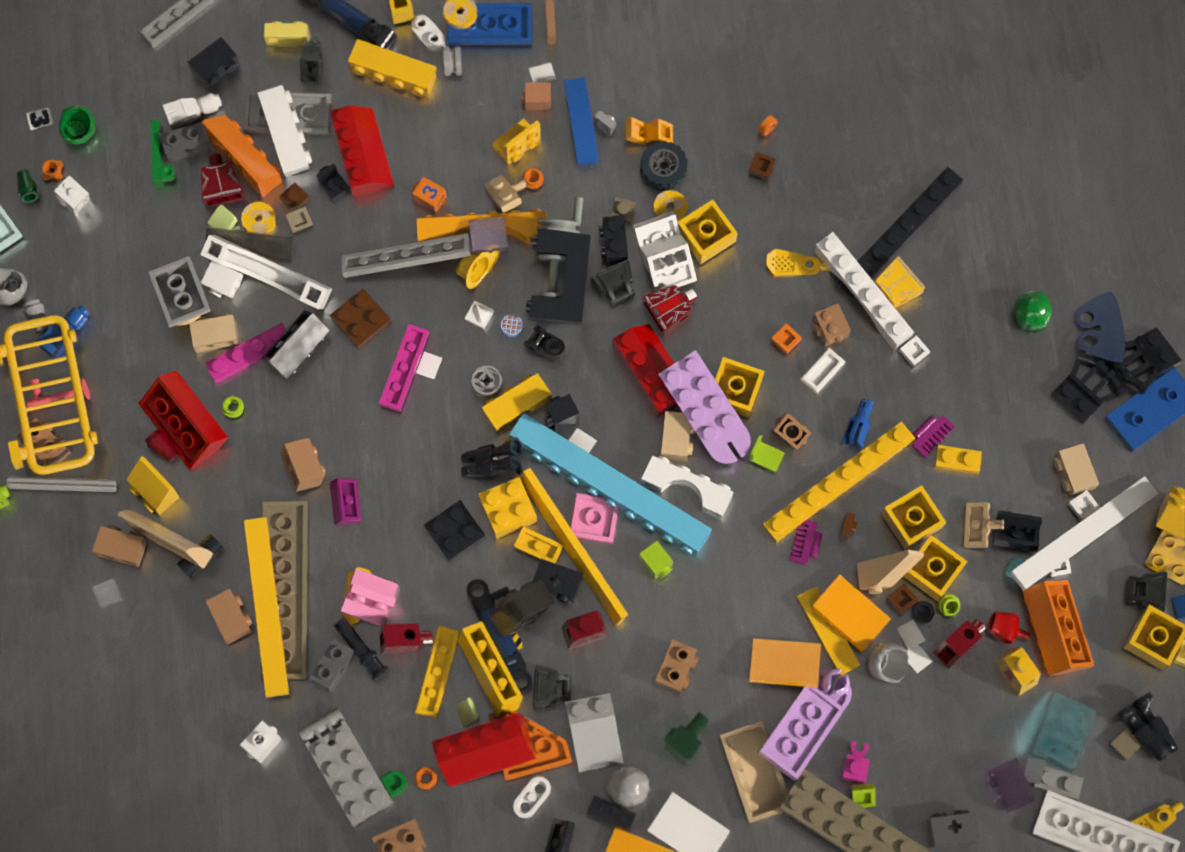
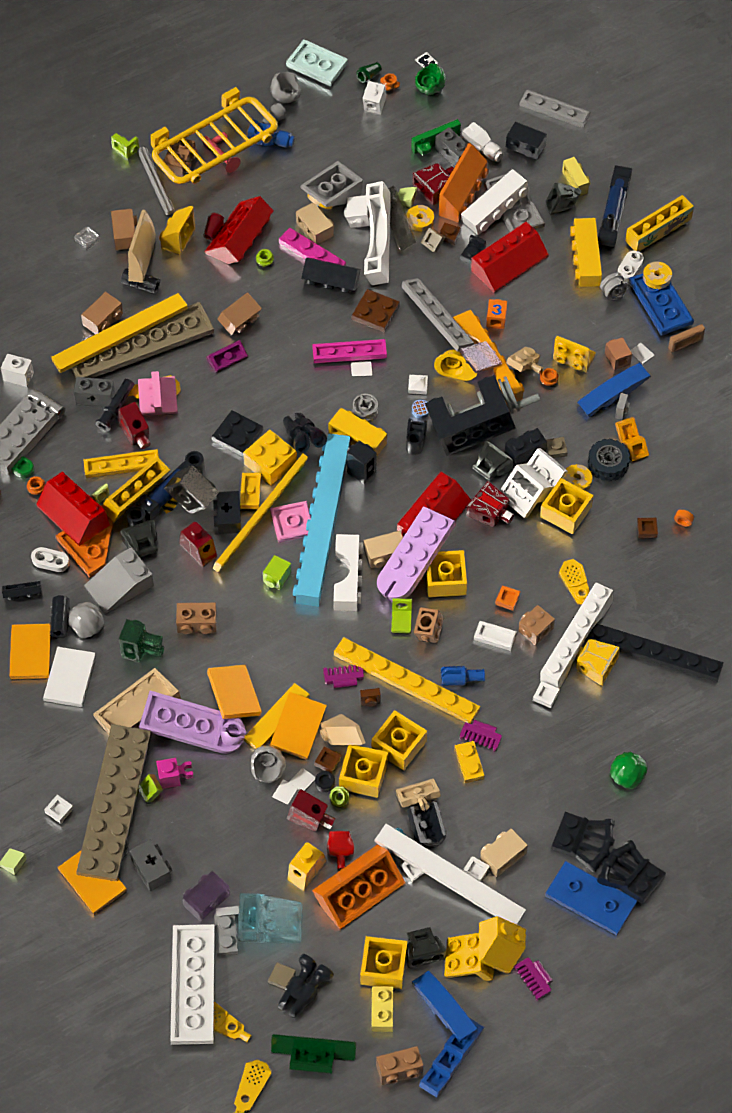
camera: 70 degrees right, 15 degrees down
white sticker [568,428,597,453] -> none
dark blue piece [1075,292,1125,362] -> none

